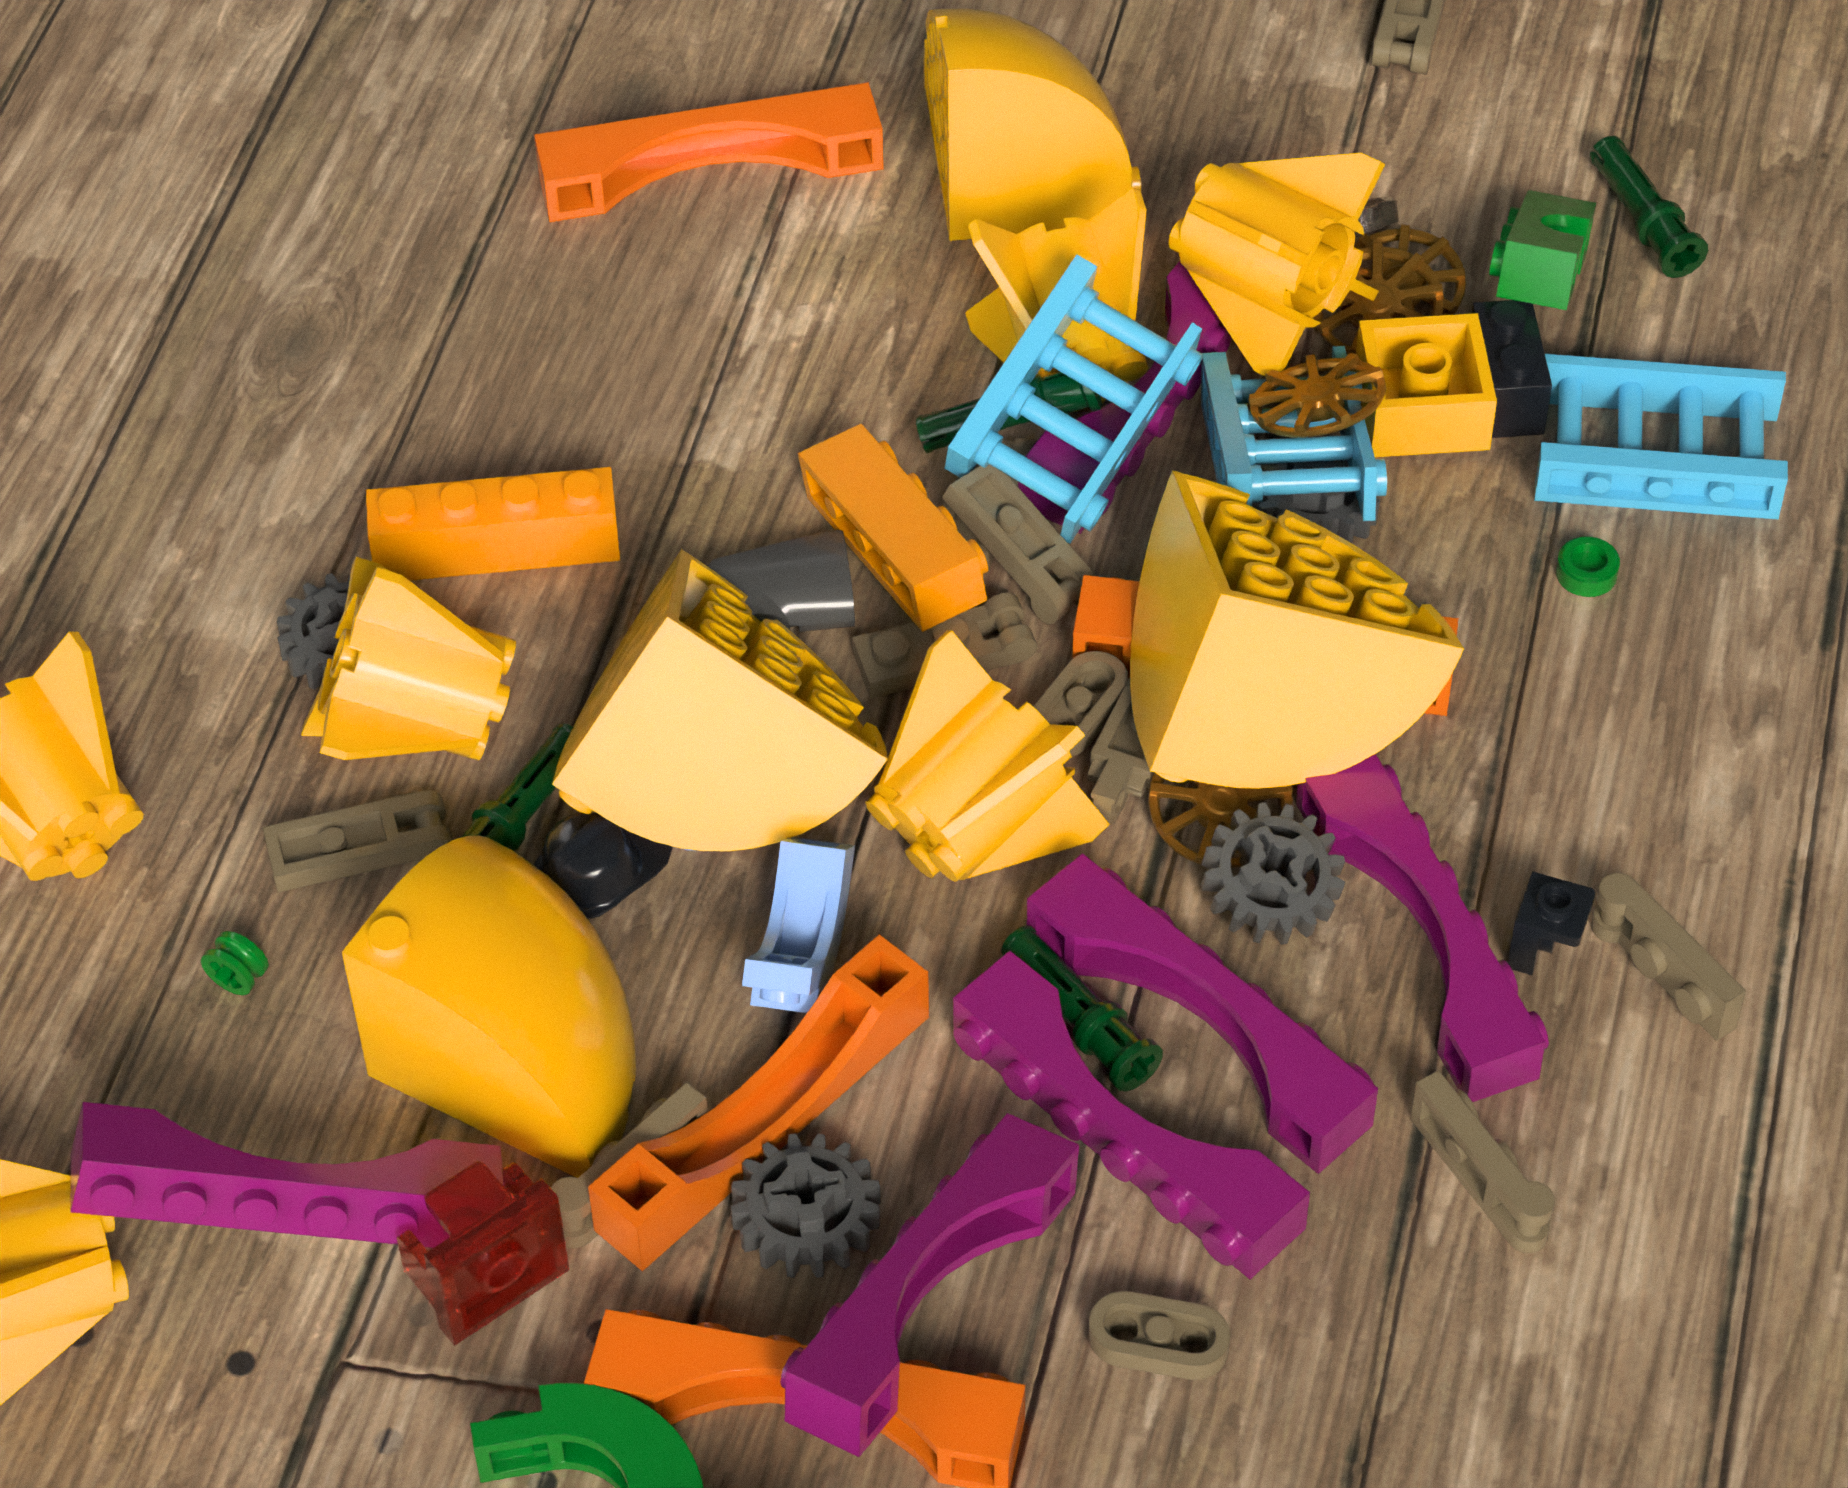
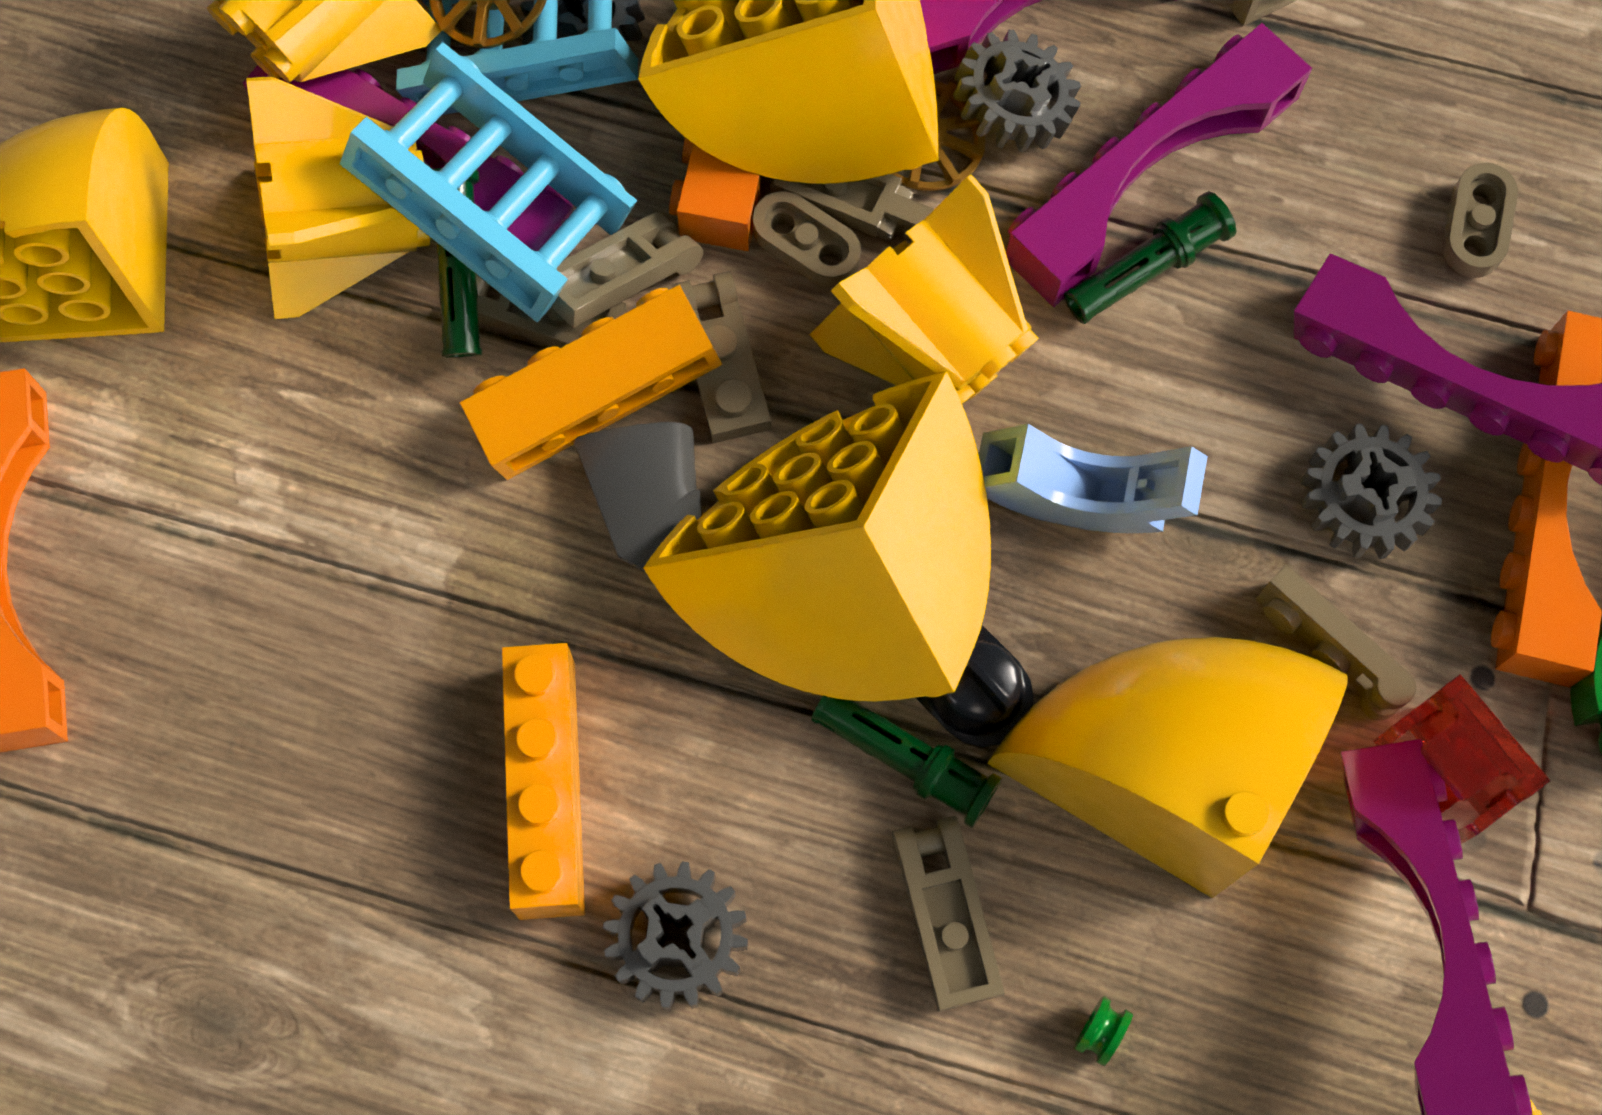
camera: 90 degrees left, 20 degrees up
yellow brick [301,557,516,761] -> none
orange arch [588,934,929,1272] -> none
magenta arch [953,951,1310,1280] -> none

